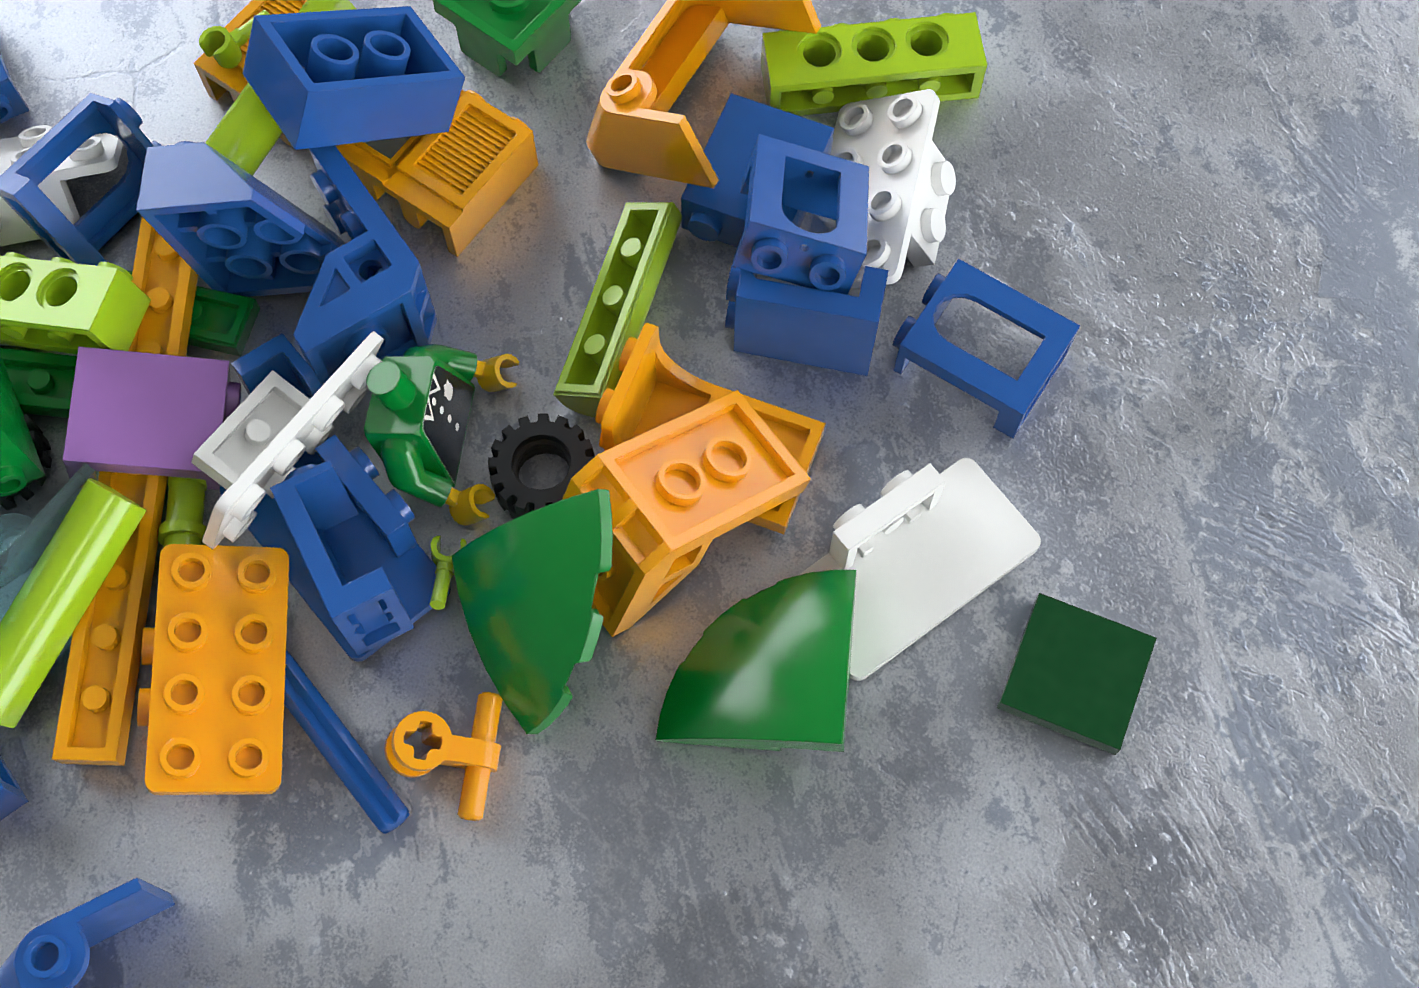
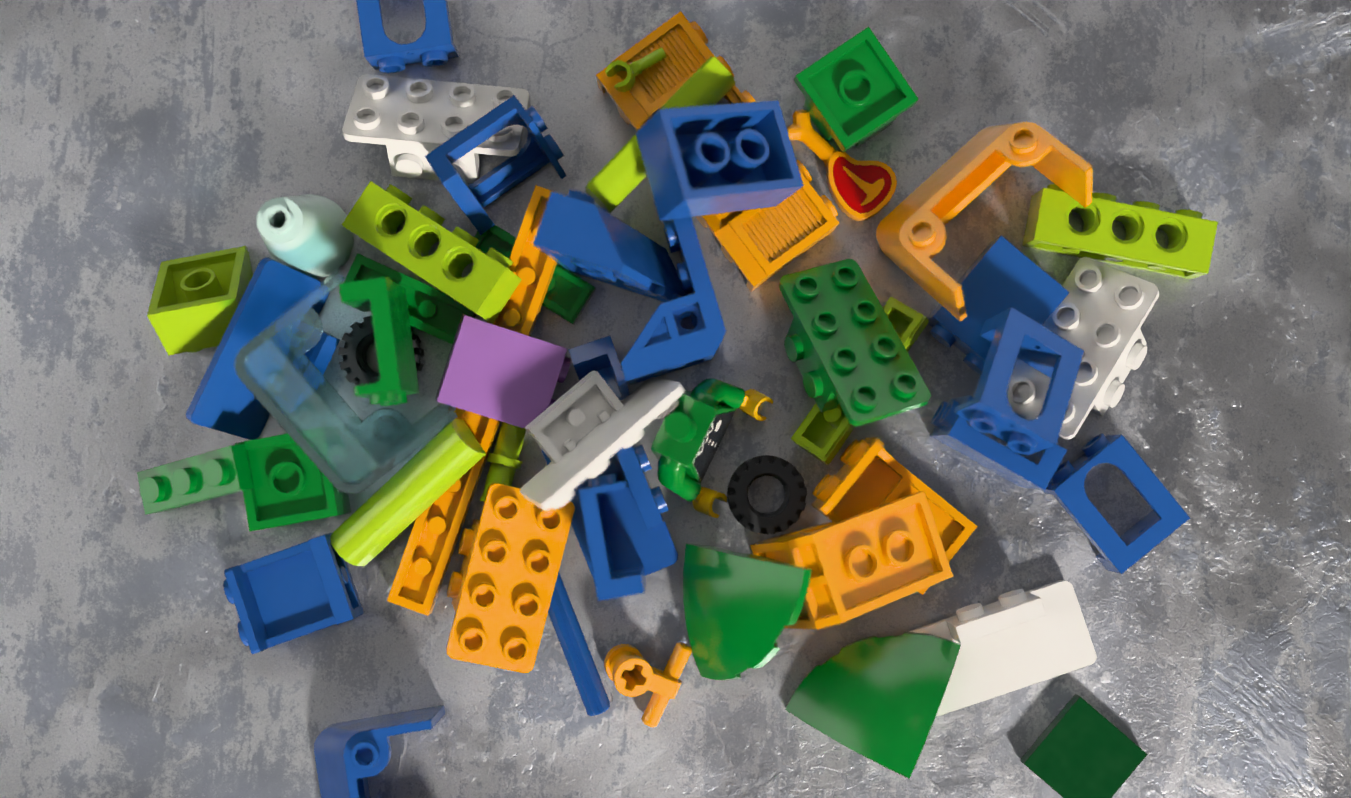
camera: 20 degrees right, 20 degrees up
lime hand [430,535,467,610] -> none
none -> green bracket [778,259,931,426]
none -> light orange piece [787,109,897,221]

